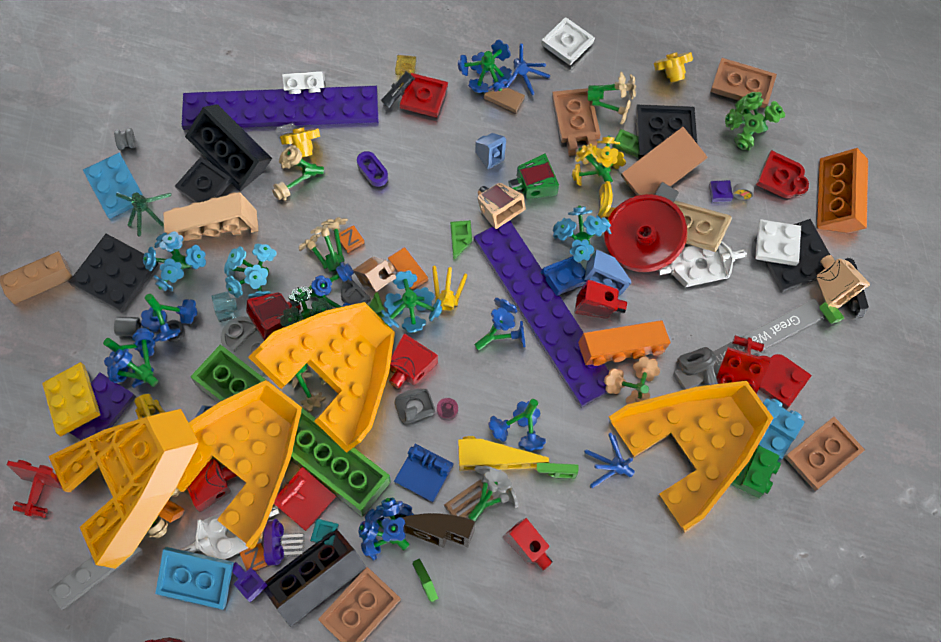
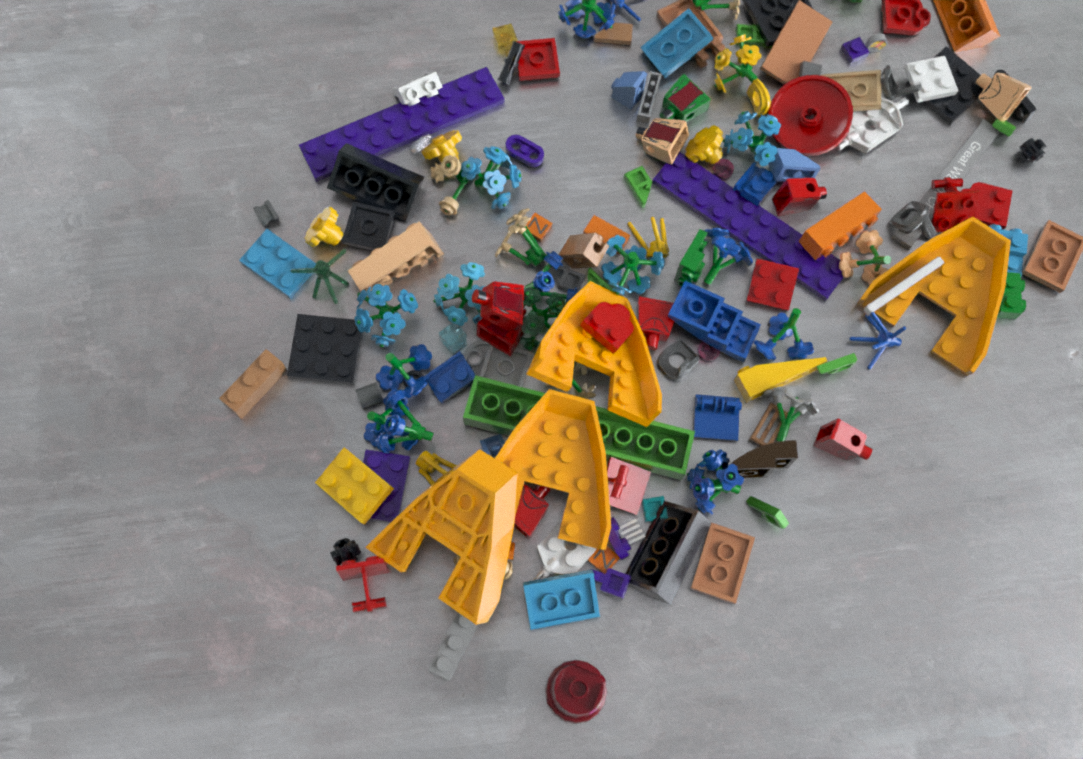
camera: 25 degrees left, 5 degrees up
none -> yellow plant [304,206,344,247]
none -> black gear [330,538,362,566]
none -> blue plate [424,351,477,404]
none -> dark azure plant [461,146,522,209]
none -> red torso [472,281,524,331]
none -> red plate [579,302,634,354]
none -> light grey piece [636,71,662,124]
none -> dark azure plate [640,8,714,78]
none -> blue slope [668,281,761,363]
none -> green plate [674,229,708,287]
none -> yellow plant [685,125,723,164]
none -> clear pink tile [712,159,734,181]
none -> red plate [746,259,799,311]
none -> white tile [863,257,945,316]
none -> dark grey piece [881,65,922,100]
none -> black gear [1018,138,1047,164]

